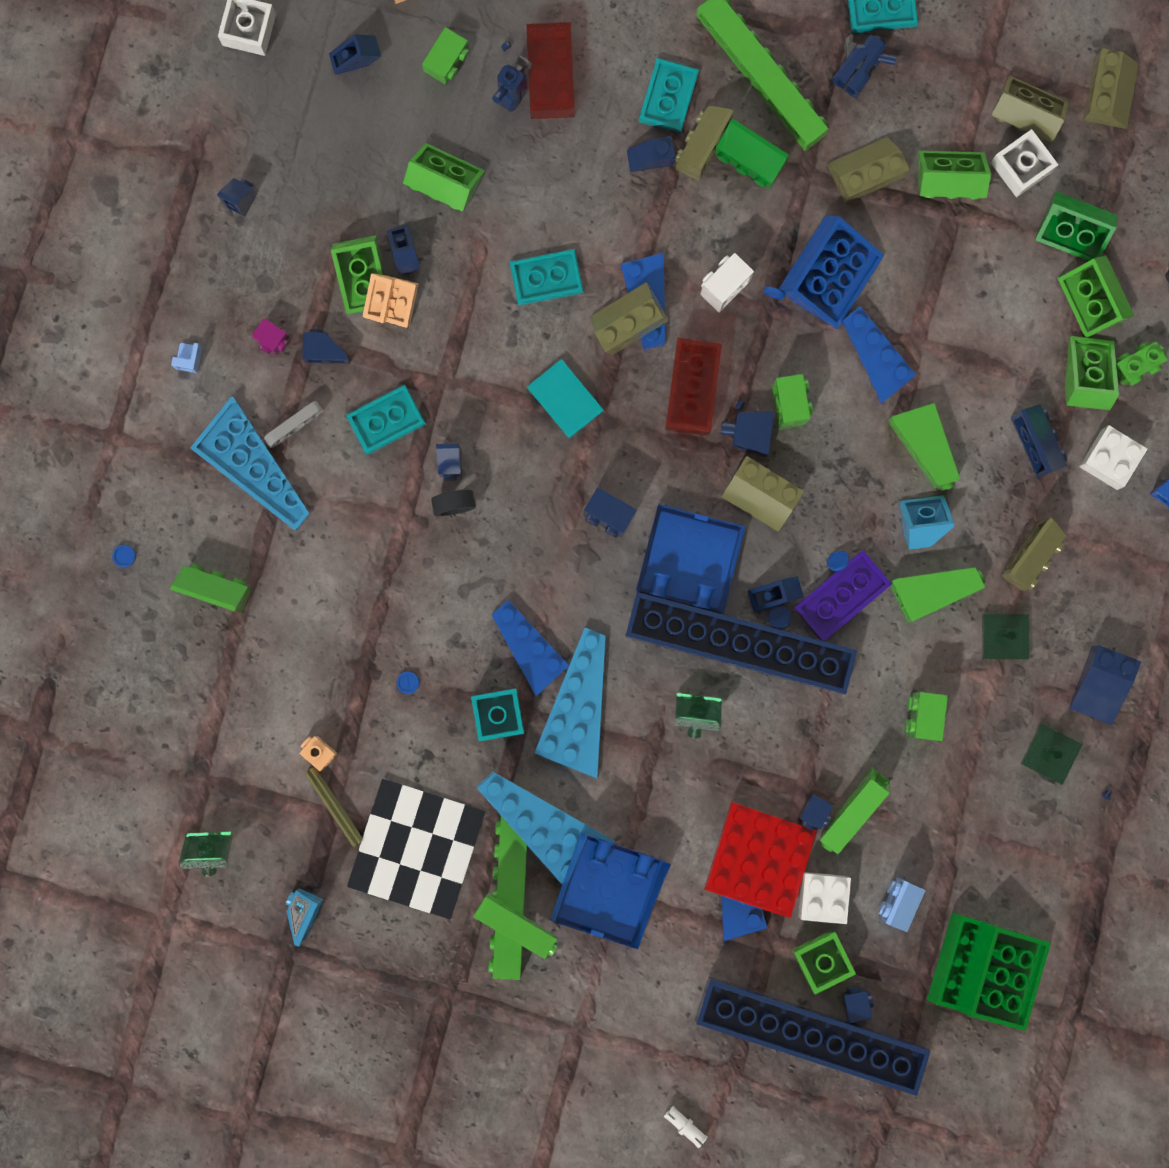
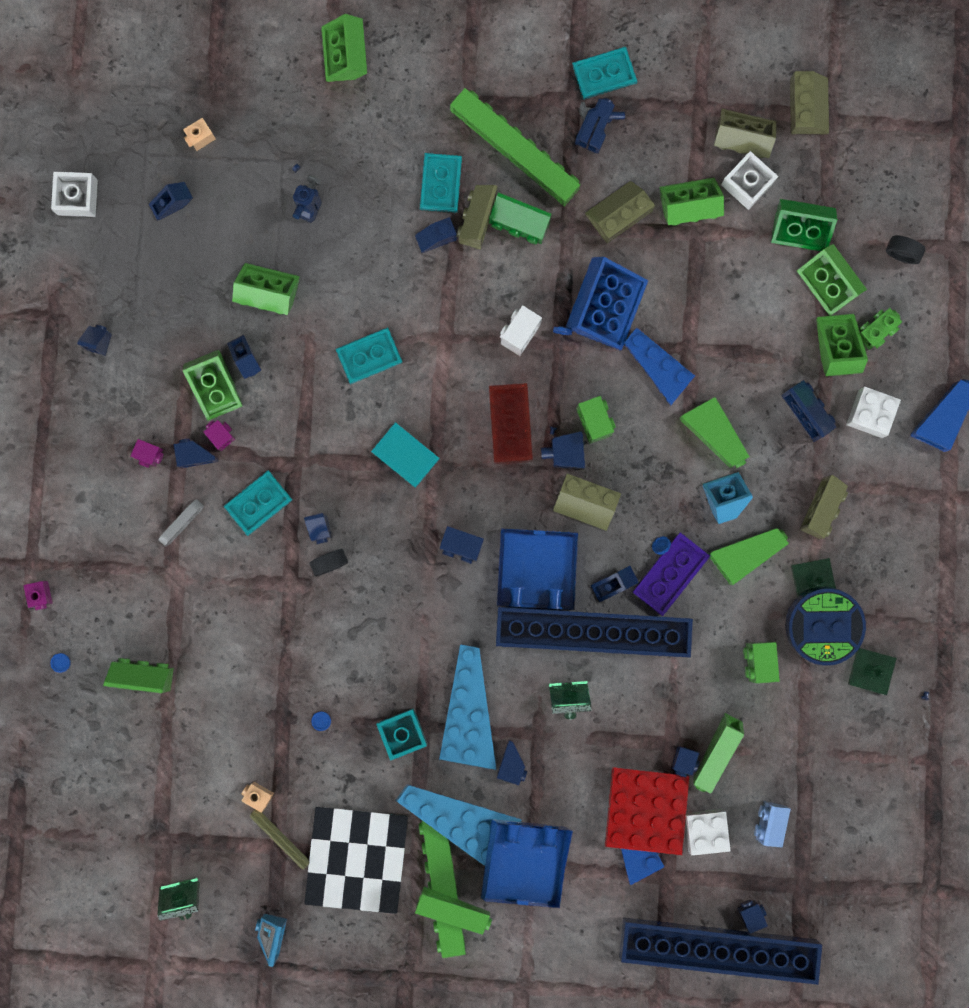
camera: 10 degrees left, 0 degrees up
light blue panel [171,343,203,373] -> none
dark azure wing [190,396,310,531] -> none
light nougat slope [363,273,419,328] -> none
bright green brick [422,27,470,85] -> none
blue wing [492,600,569,696] -> none
clear red brick [526,22,575,119] -> none
olive slope [590,282,669,355] -> none
blue wing [621,253,665,350] -> none
blue piece [768,606,791,628] -> none
bright green brick [791,930,856,994] -> none
green slope [927,912,1051,1031] -> none
dark blue slope [1068,645,1142,725] -> none
none -> magenta brick [23,581,53,611]
none -> magenta brick [203,420,235,451]
none -> dark blue slope [497,739,527,786]
none -> piece [785,587,866,666]

